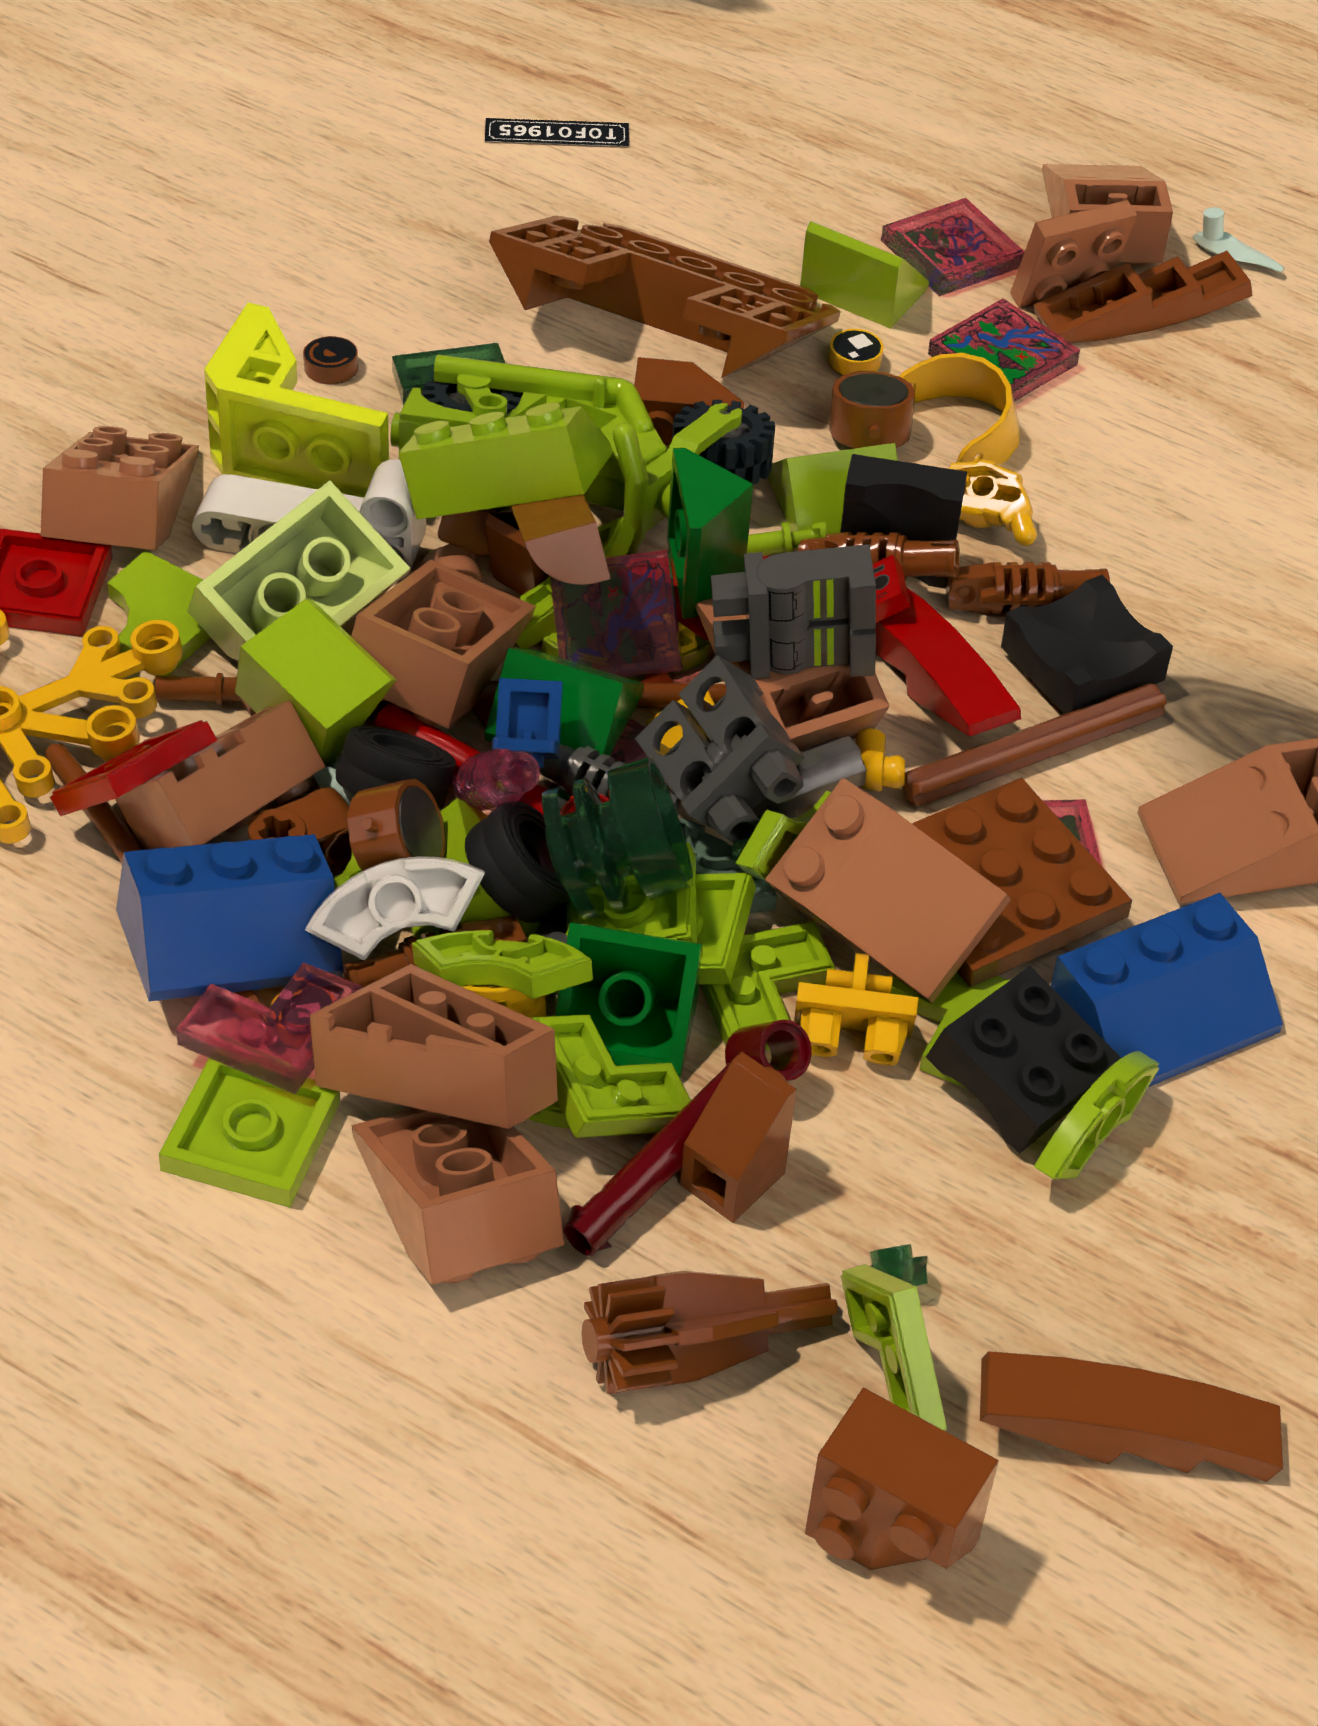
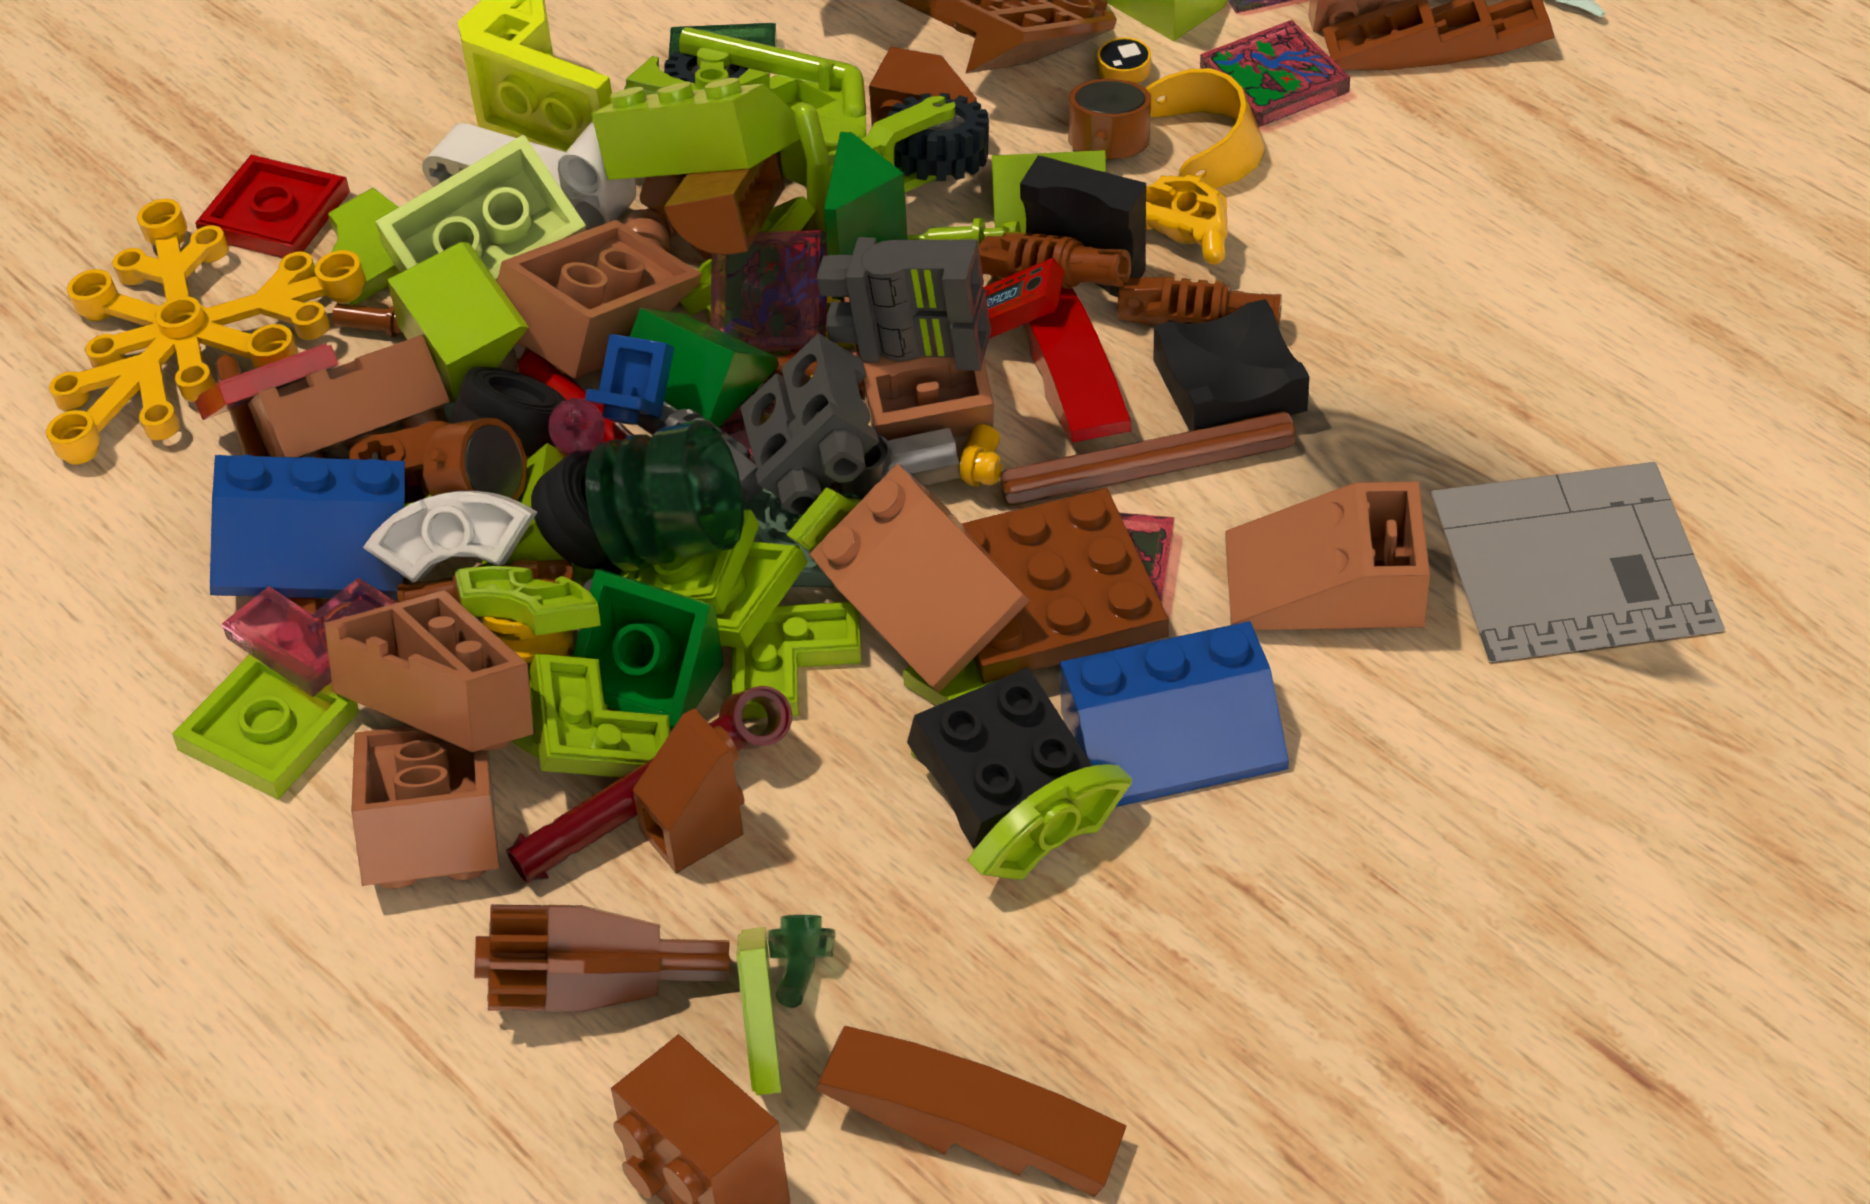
camera: 20 degrees right, 0 degrees up
nougat slope [41,426,199,551] -> none
tile [303,336,359,384] -> none
yellow hips [794,953,919,1066] -> none

